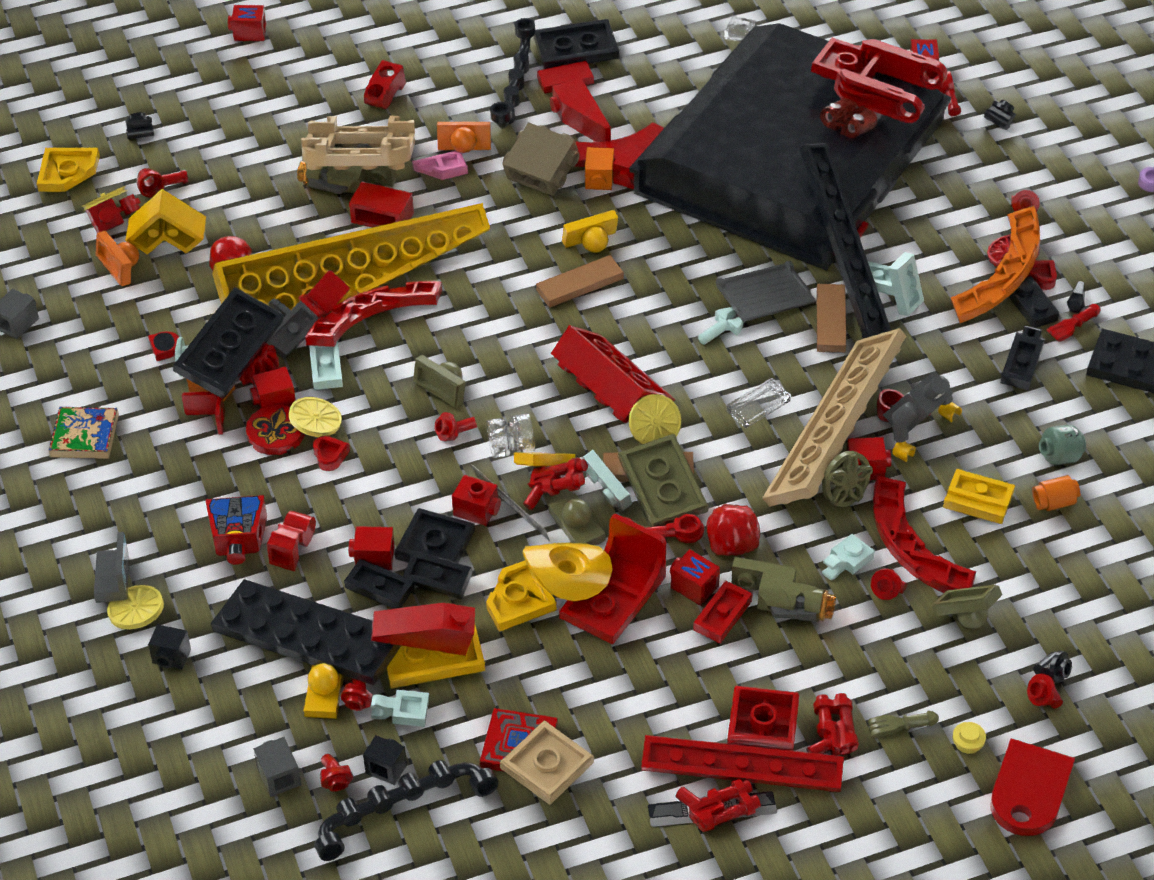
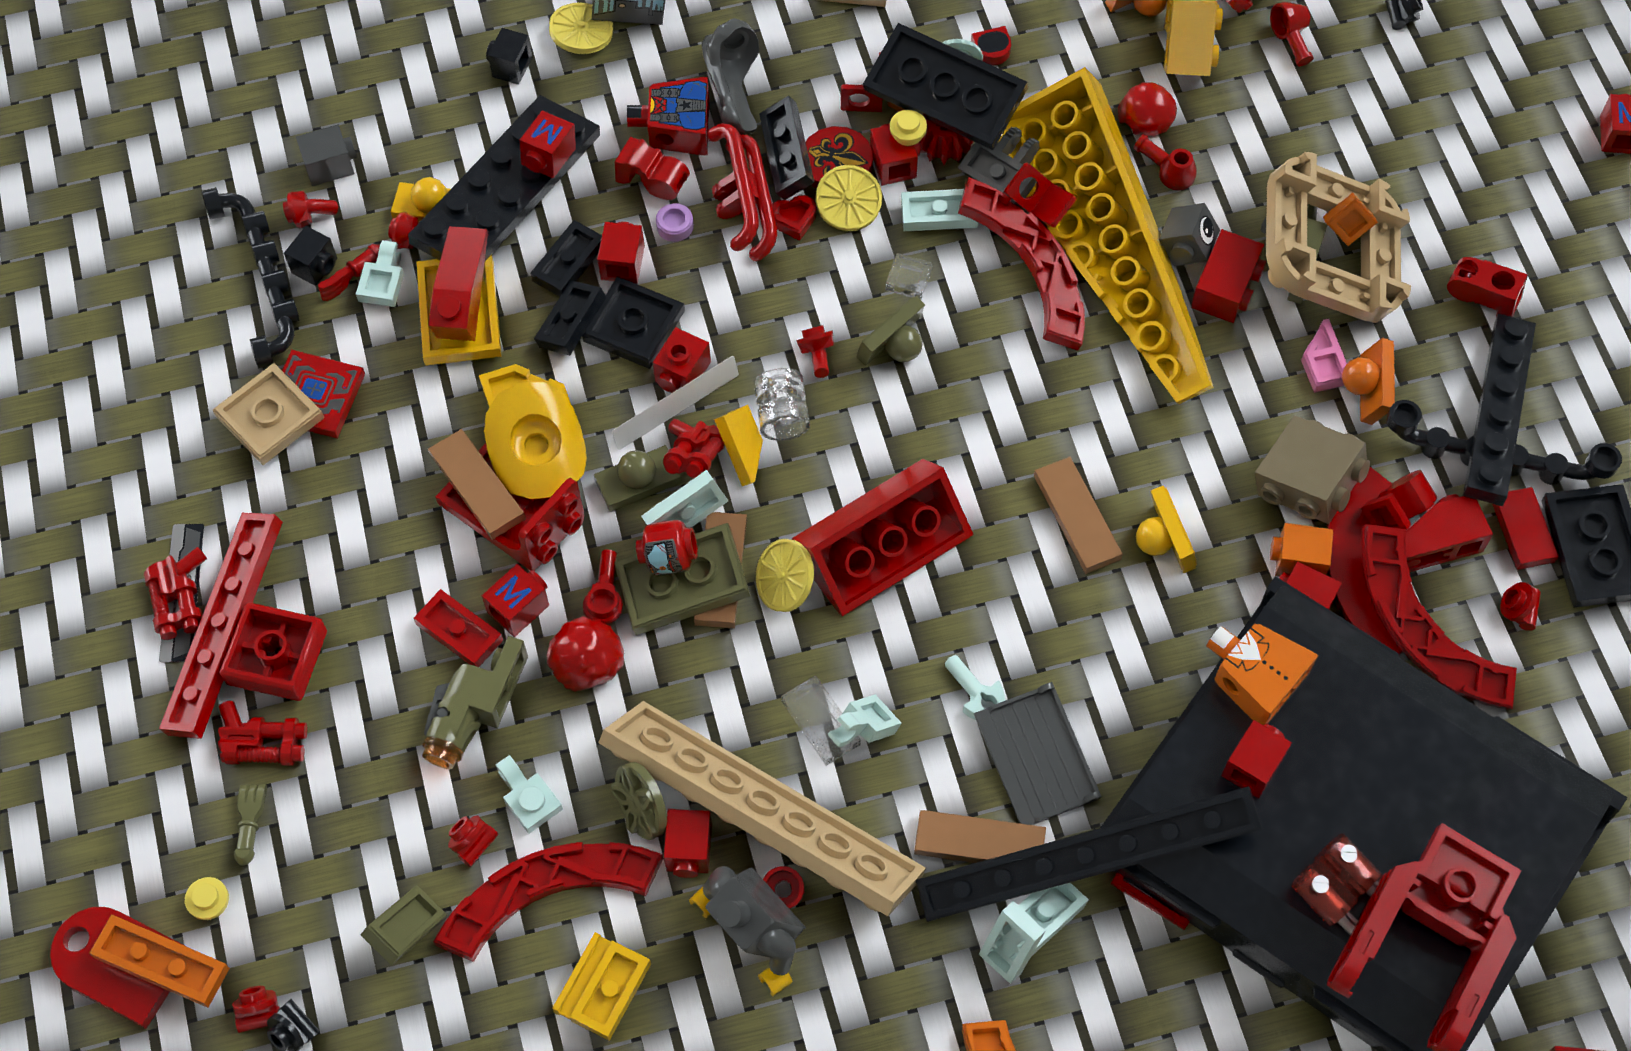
camera: 95 degrees right, 15 degrees up
none -> orange plate [89,914,230,1008]
none -> red piece [318,244,380,301]
none -> medium nougat tile [428,429,526,540]
none -> red brick [520,110,576,178]
none -> red head [636,520,698,575]
none -> lavender tile [656,203,694,242]
none -> dark grey hair [702,18,760,135]
none -> red piece [707,123,777,262]
none -> black plate [759,95,815,200]
none -> light aqua plate [828,694,902,747]
none -> clear tile [885,253,933,300]
none -> light yellow plate [890,110,927,146]
none -> red bar [1133,134,1197,190]
none -> dark grey brick [1159,203,1220,266]
none -> orange torso [1206,624,1318,725]
none -> red brick [1221,720,1292,799]
none -> orange tile [1323,192,1378,246]
none -> red leg [1361,470,1437,530]
none -> red tile [1361,524,1517,710]
none -> black plate [1463,314,1536,506]
none -> red plate [1500,582,1541,631]

